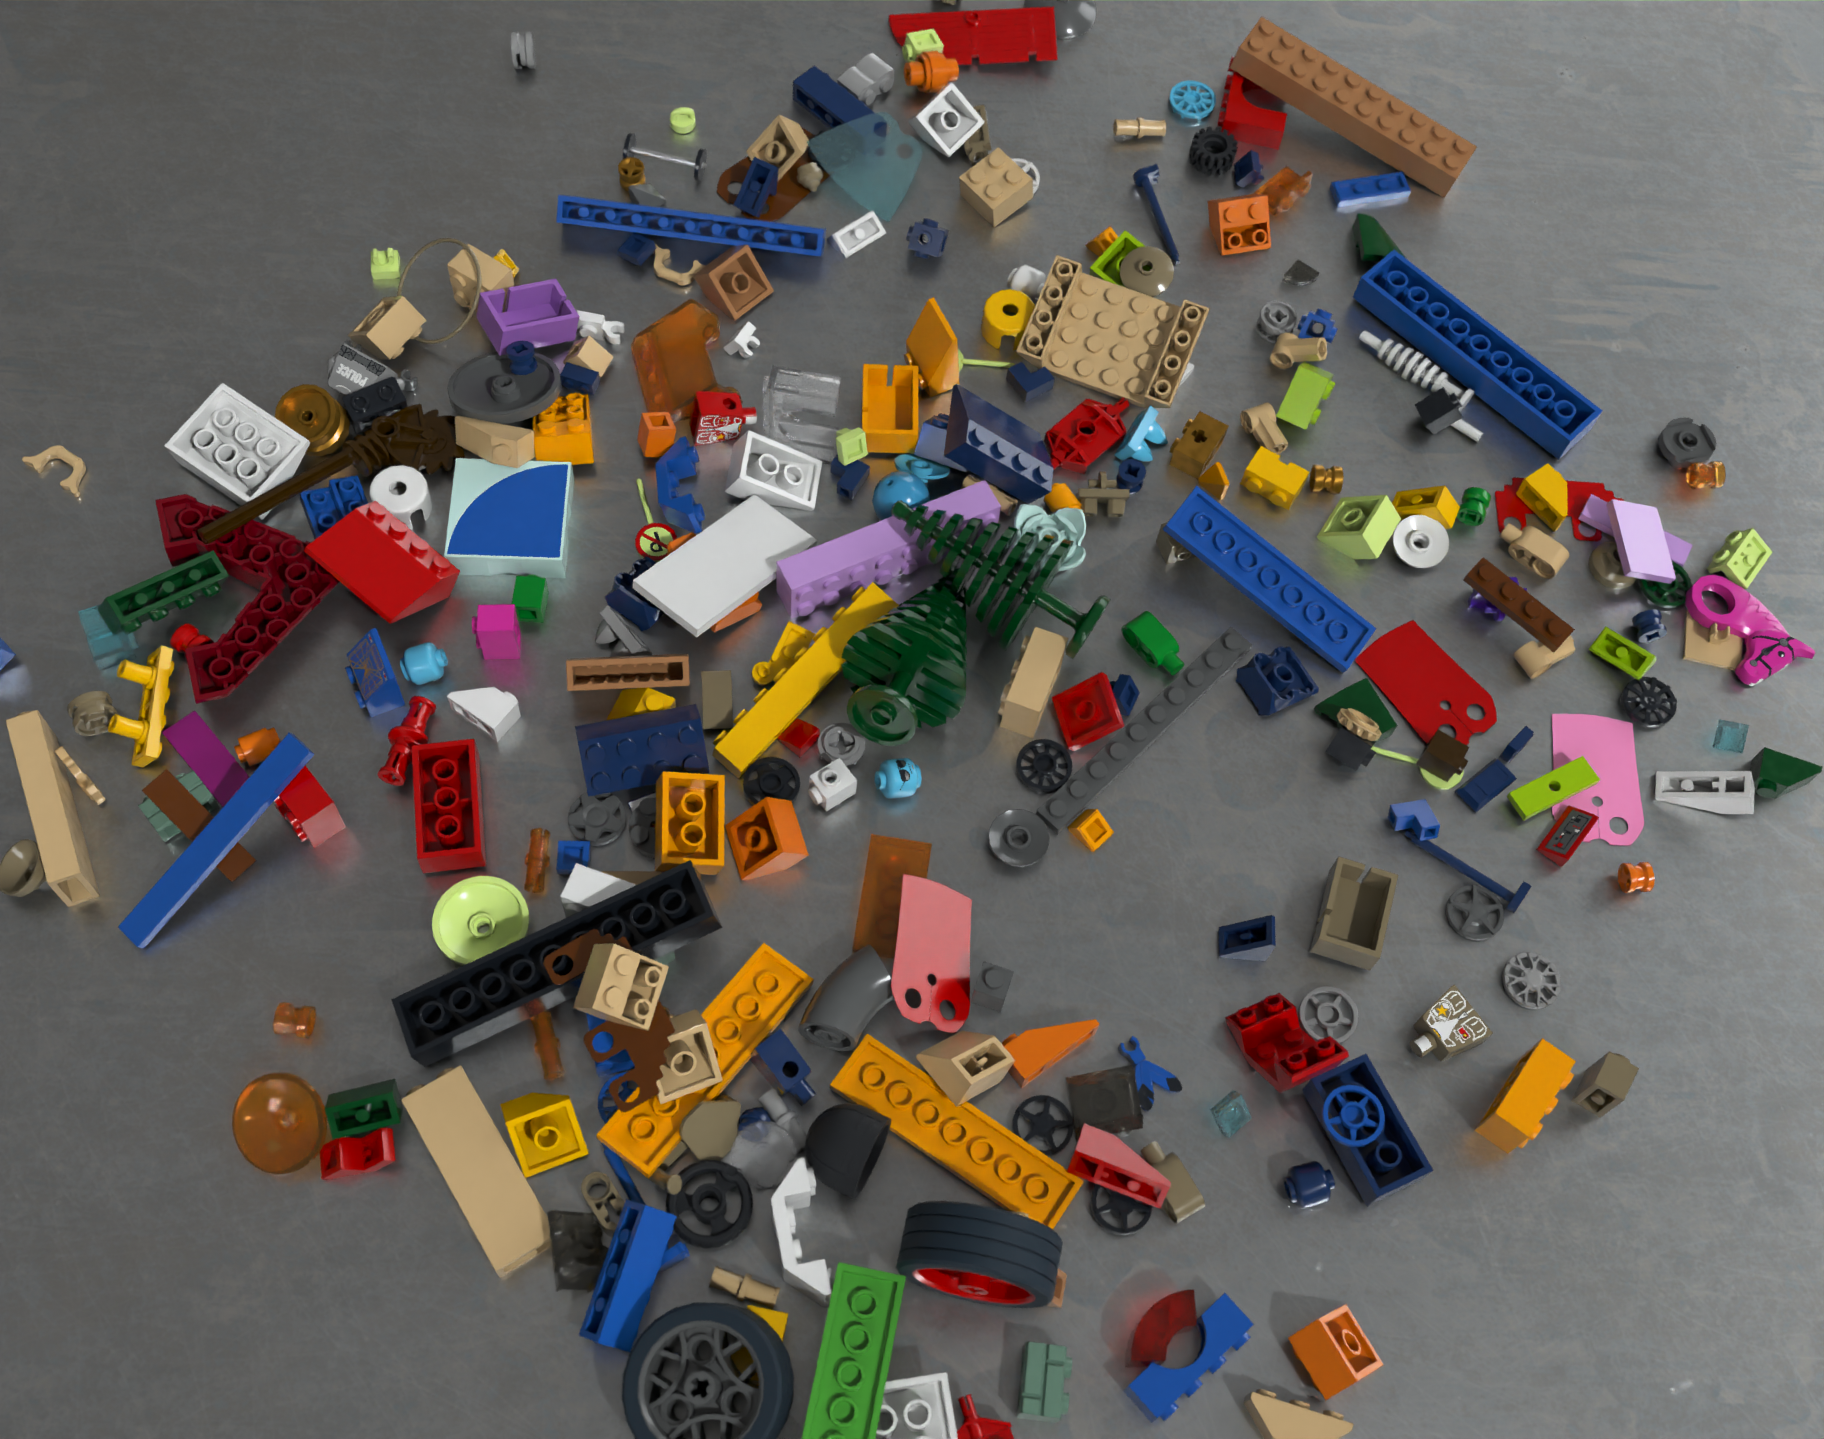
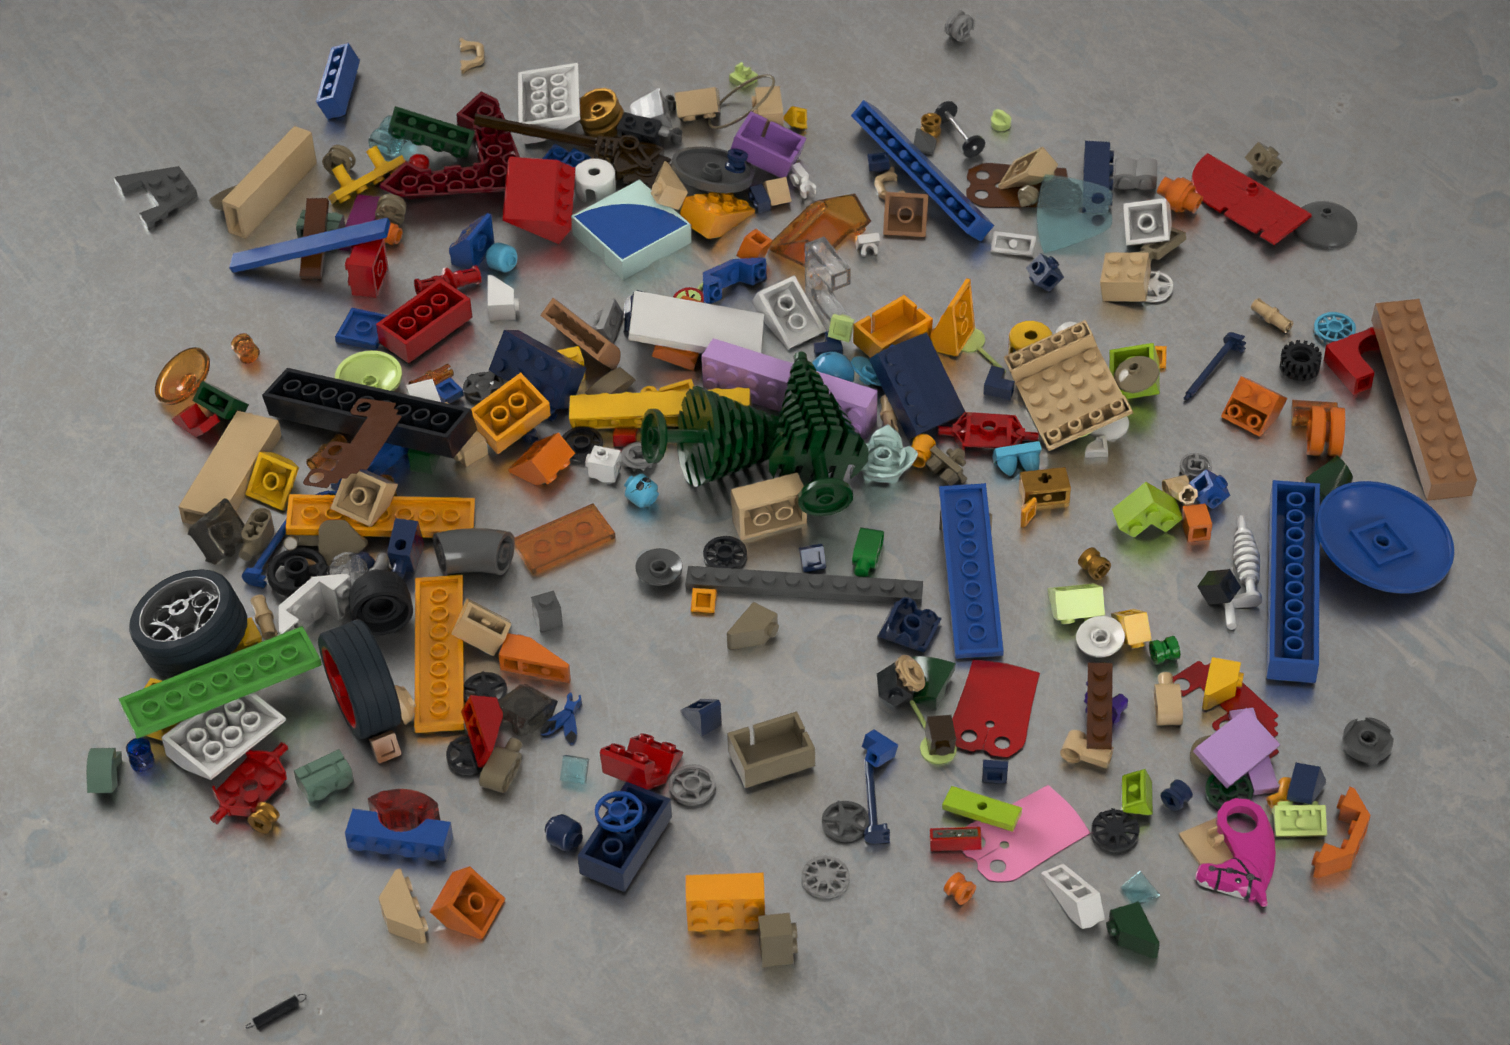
camera: 60 degrees right, 15 degrees down
tan helmet [55,746,106,805] -> none
dark pink brick [472,604,521,660] -> none
green brick [512,575,549,623] -> none
tan slope [573,944,669,1030] -> none
blue brick [579,1199,677,1352] -> none
red torso [689,391,757,446] -> none
dark blue slope [733,157,779,218] -> none
piece [891,874,972,1033] -> none
yellowish green bracket [902,29,944,62] -> none
red plate [1051,672,1124,752] -> none
dark blue wheel [1116,459,1146,495] -> none
dark blue tile [1234,150,1265,188] -> none
tan piece [1240,402,1289,455] -> none
yellow brick [1240,446,1310,510] -> none
clear smoke tile [1282,259,1320,286] -> none
blue tile [1330,171,1411,208] -> none
dark tan torso [1410,984,1493,1061] -> none
dark blue tile [1455,758,1517,813] -> none
clear orange wheel [1687,461,1726,490] -> none
none -> blue tile [335,308,388,351]
none -> dark tan wheel [375,194,407,226]
none -> dark tan slope [727,602,779,650]
none -> orange brick [1181,503,1212,542]
none -> light orange arm [1266,777,1291,808]
none -> dark blue slope [1287,762,1326,804]
none -> orange wheel [1306,406,1345,457]
none -> orange slope [1311,787,1371,878]
none -> blue dish [1316,481,1454,594]

